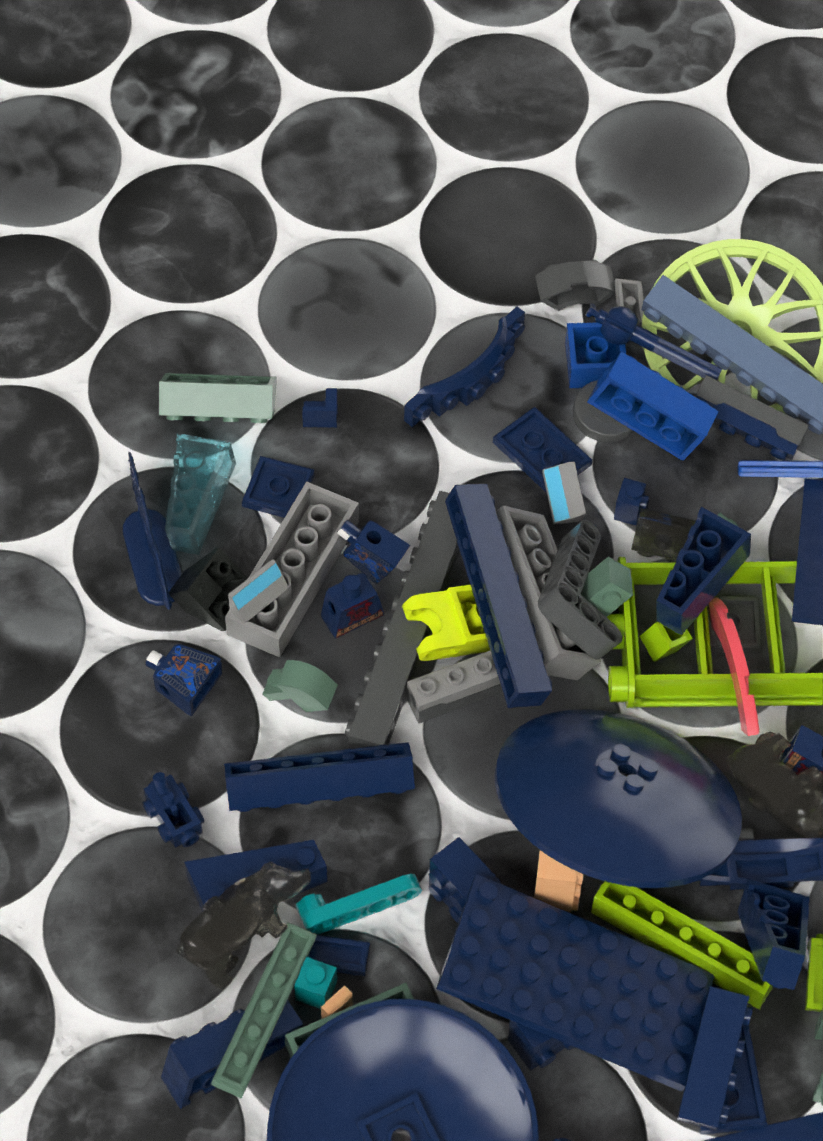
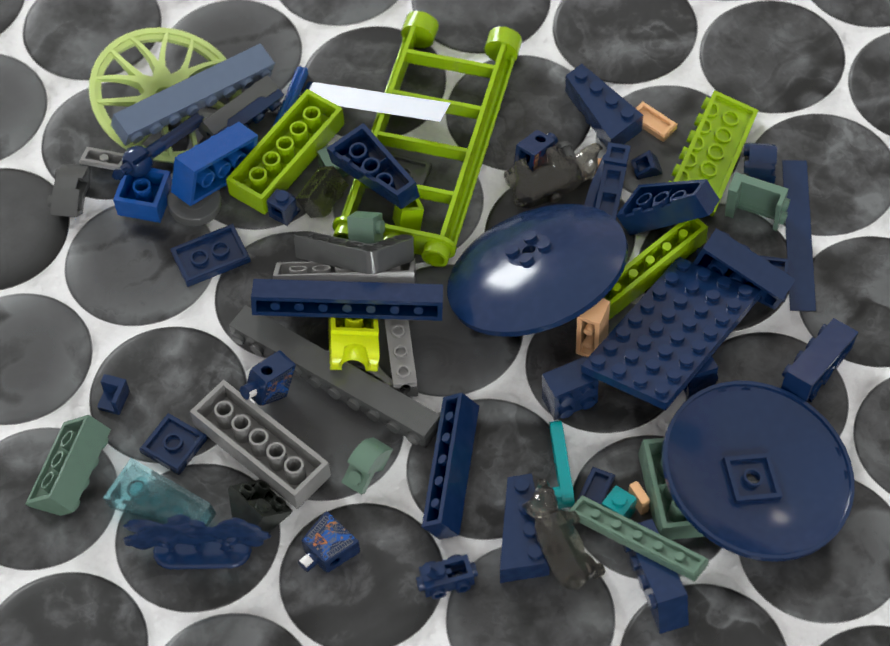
camera: 70 degrees left, 0 degrees up
light grey slope [228,559,288,623] -> none
dark blue torso [321,573,384,639] -> none
dark blue piece [404,306,525,427] -> none
slope [542,461,586,525] -> none
coral tile [709,598,760,736] -> none
none -> lime brick [226,89,345,215]

